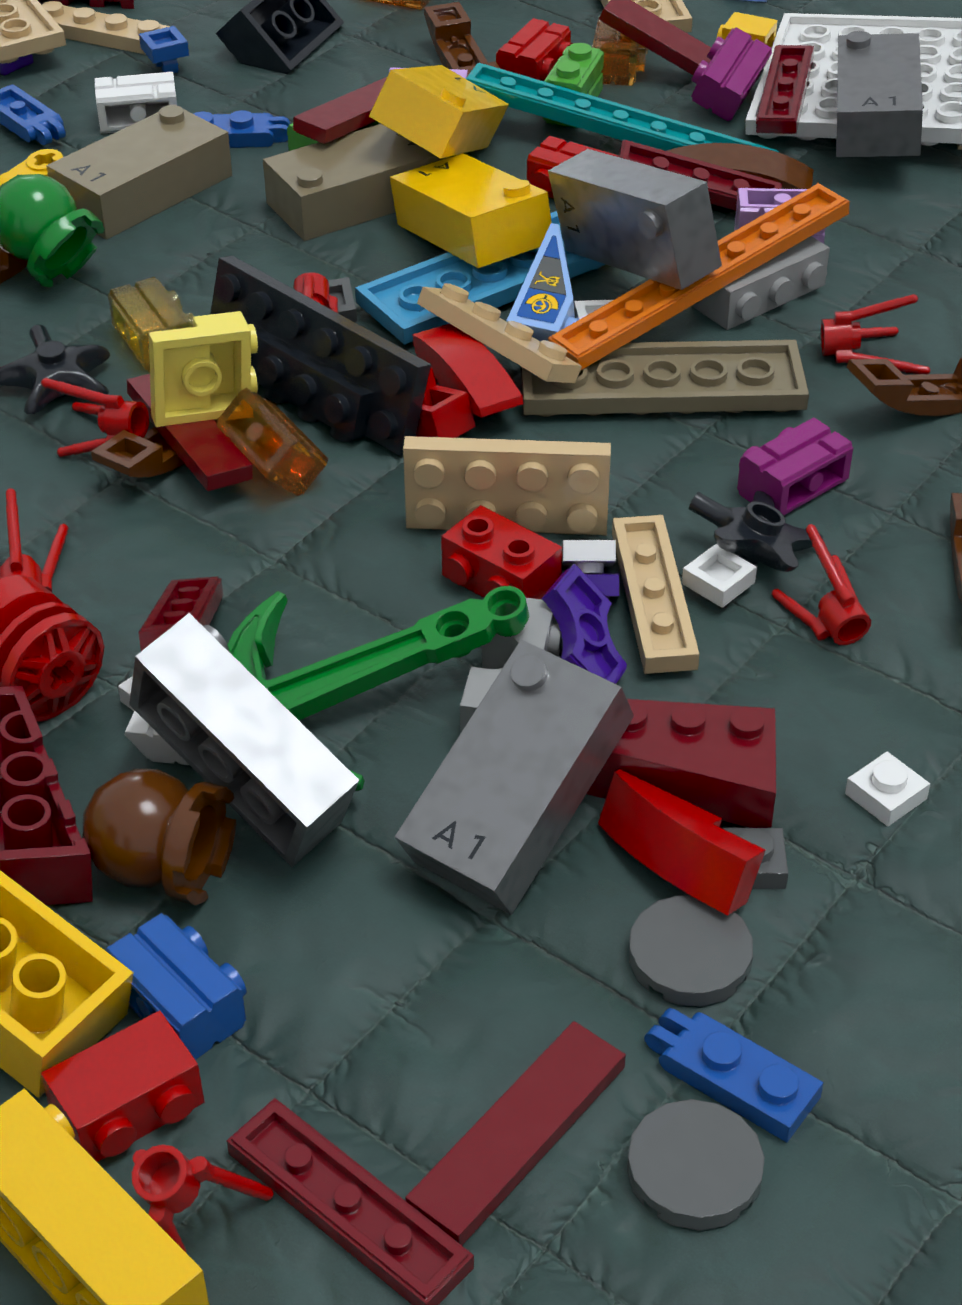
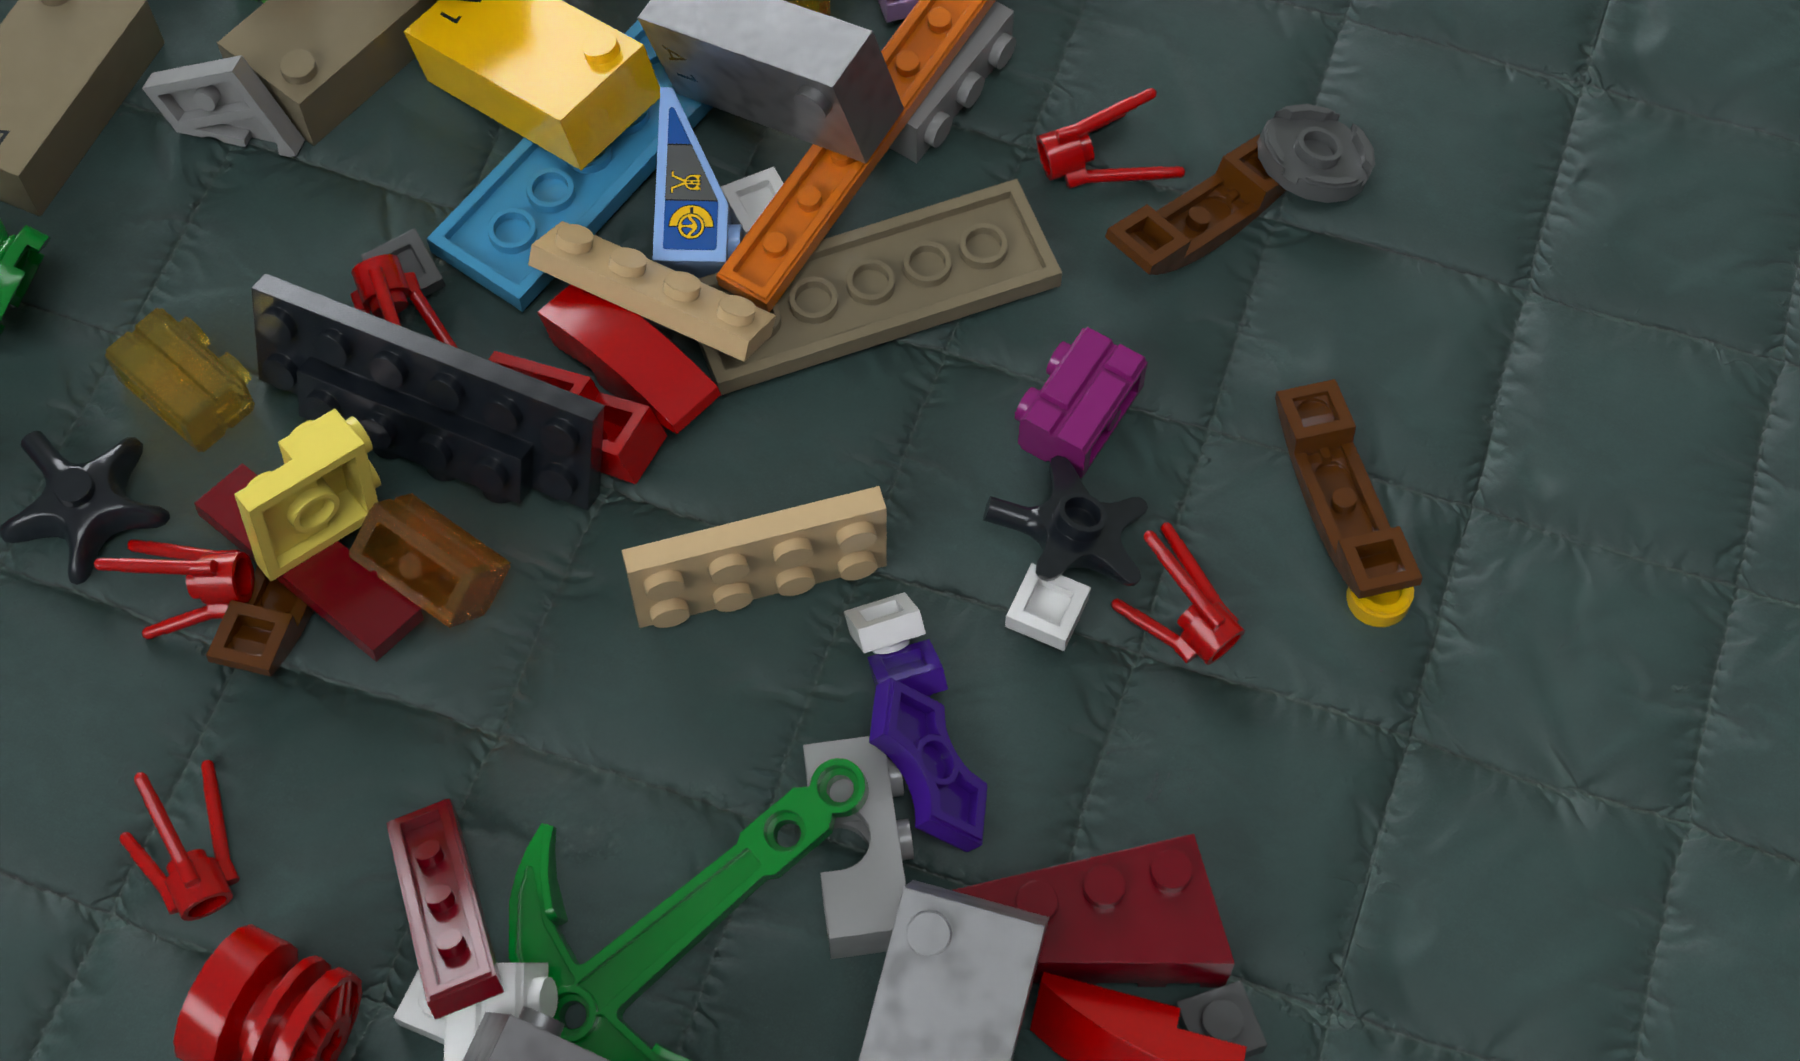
camera: 20 degrees left, 20 degrees up
red brick [441,505,562,600] -> none
tan plate [612,515,700,674] -> none
white plate [845,752,930,826] -> none
none -> light grey wing [142,55,305,157]

